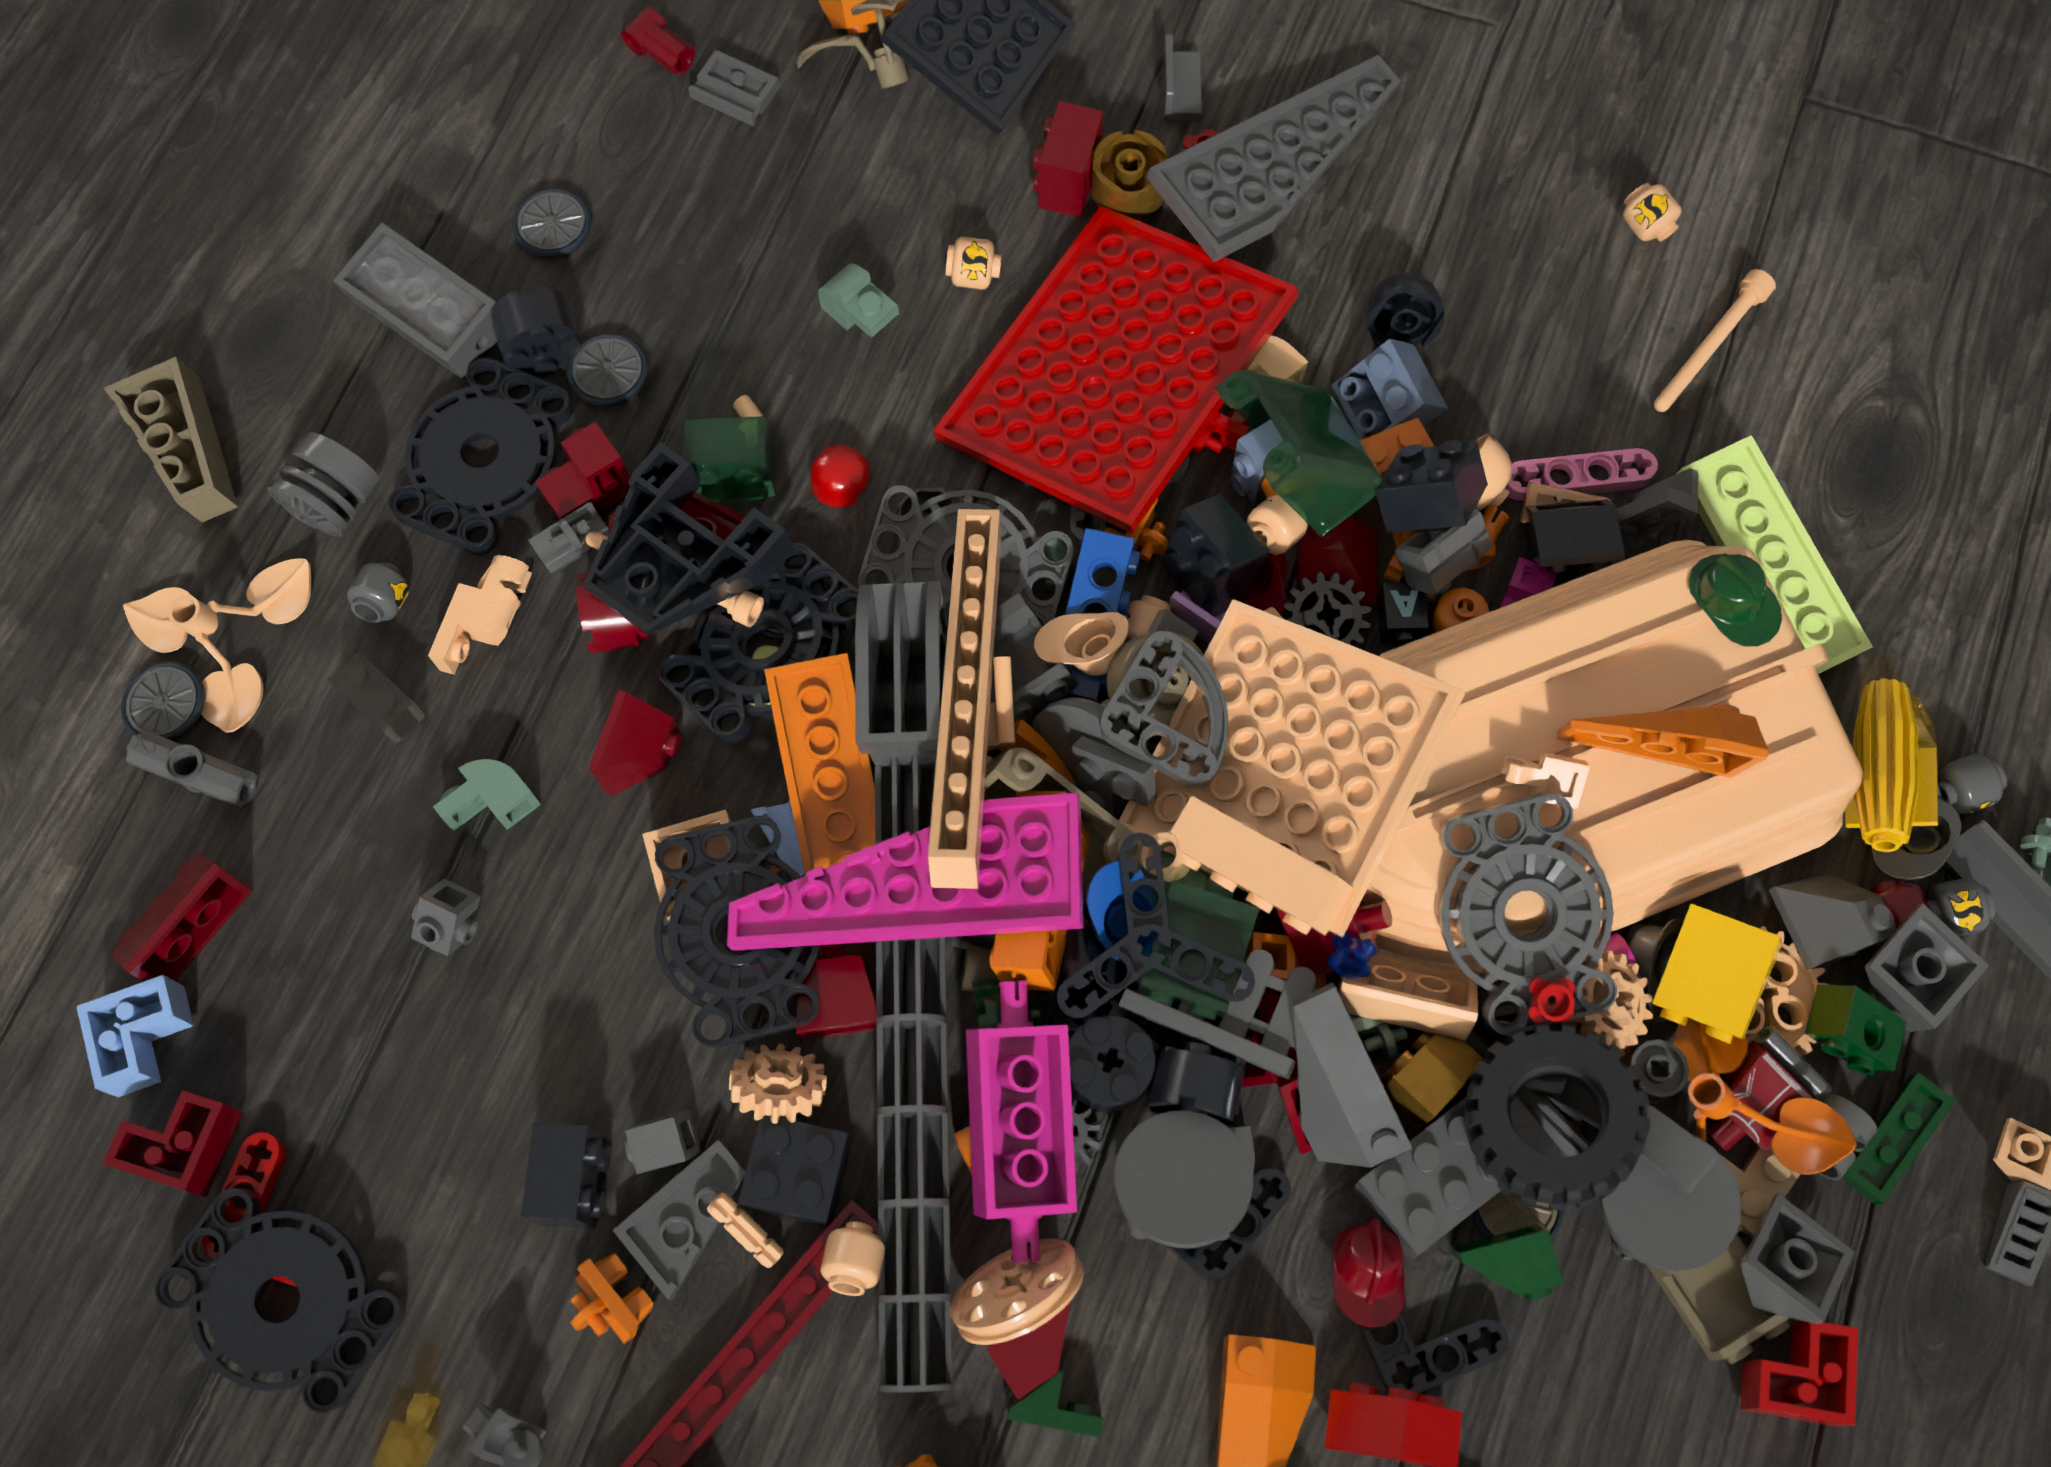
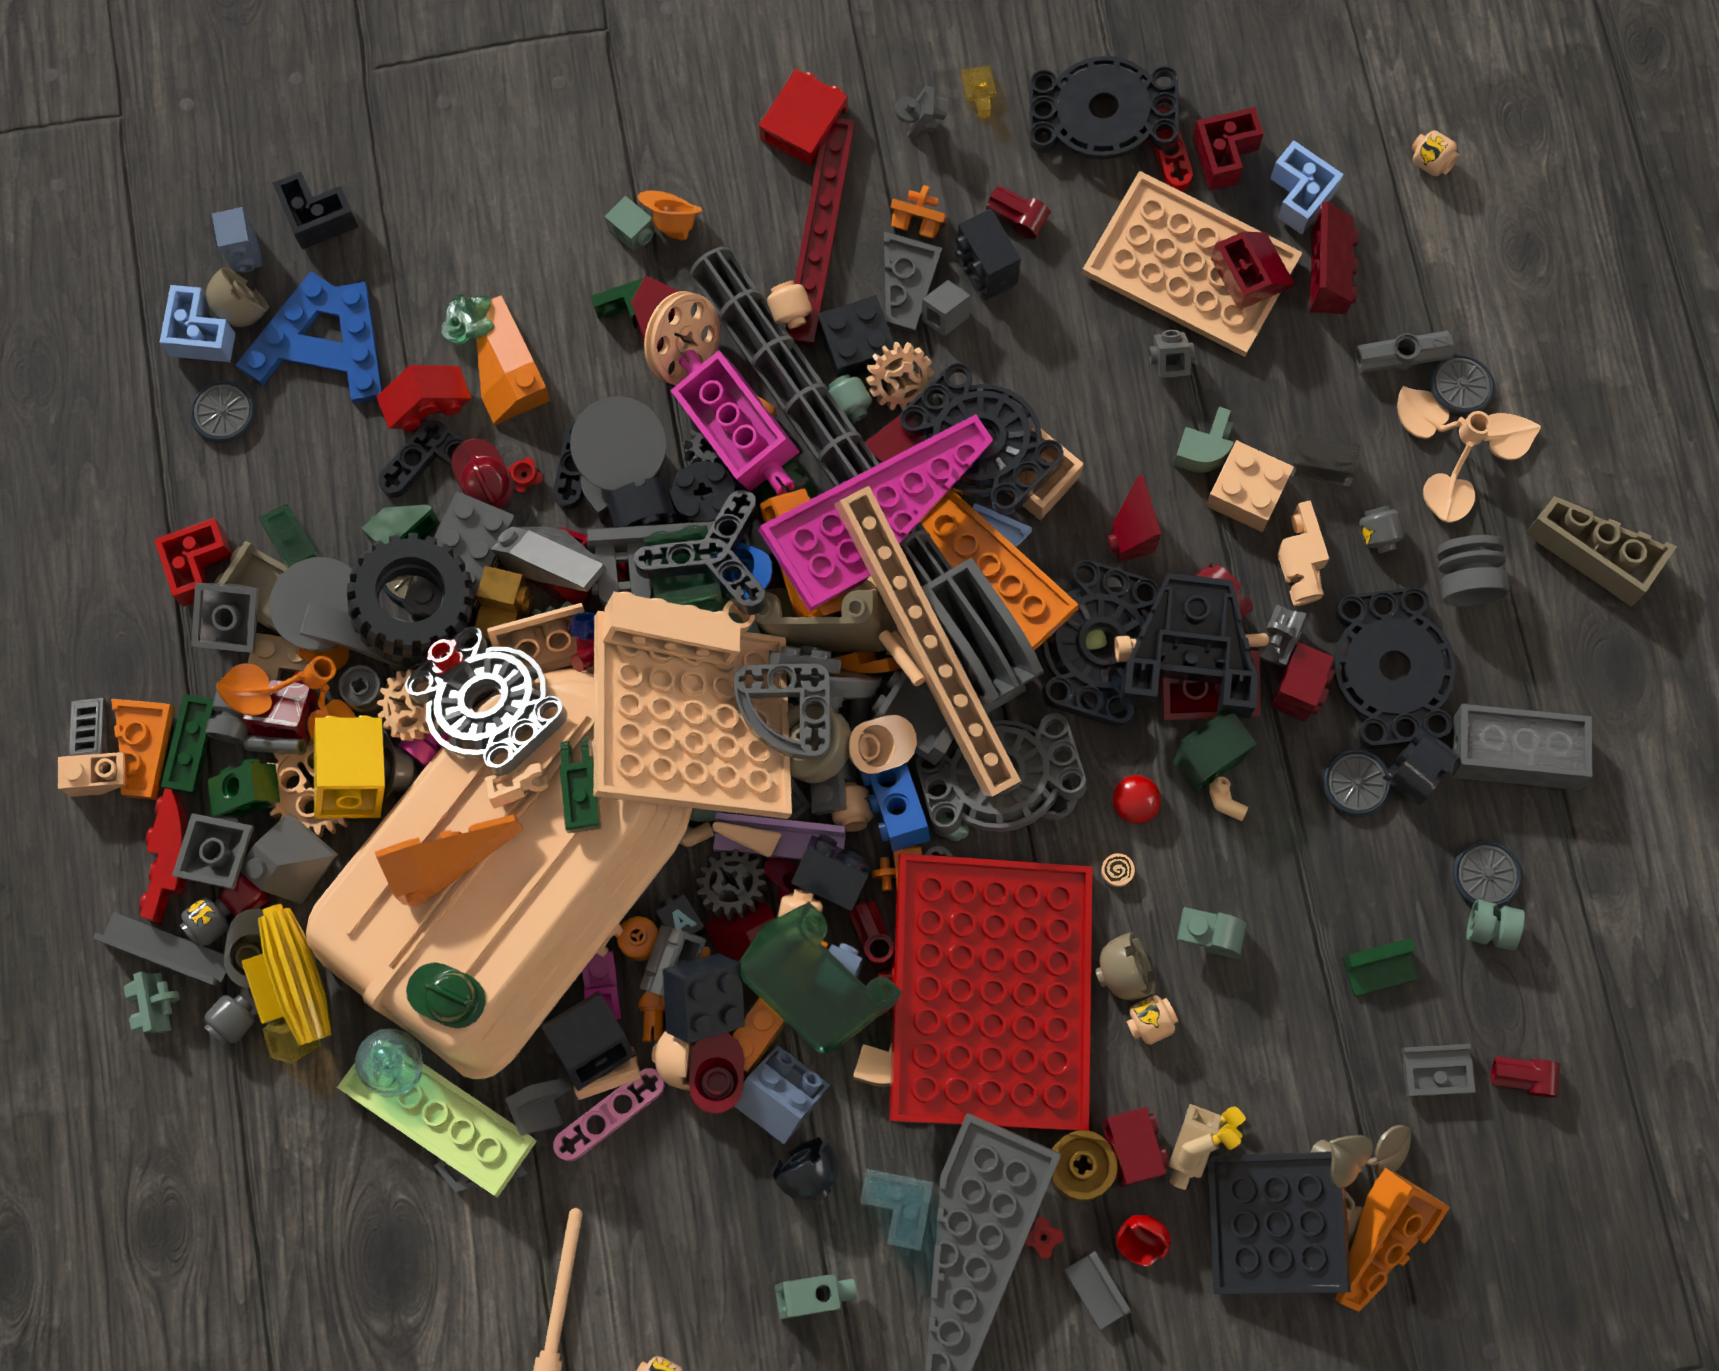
camera: 150 degrees right, 5 degrees up
light nougat axle [707,1193,783,1268] -> none
none -> orange wing [111,699,175,800]
none -> red slope [139,788,188,925]
none -> clear green plate [259,503,317,569]
none -> clear light blue cylinder [355,1028,424,1097]
none -> red plate [507,457,543,493]
none -> dark green hinge [559,737,602,834]
none -> dark red piece [689,1033,745,1114]
none -> sand green torso [774,1274,857,1319]
none -> sand green head [828,374,872,423]
none -> dark red piece [848,900,895,969]
none -> clear light blue brick [860,1169,933,1252]
none -> dark red piece [986,185,1051,239]
none -> light nougat plate [1082,171,1303,357]
none -> dark tan cylinder [1096,932,1156,1001]
none -> tile [1101,854,1135,888]
none -> red hair [1116,1214,1172,1267]
none -> tan torso [1169,1104,1246,1190]
none -> light nougat brick [1206,440,1294,532]
none -> dark red slope [1211,231,1295,311]
none -> dark green panel [1342,938,1417,997]
none -> sand green wheel [1466,899,1525,952]

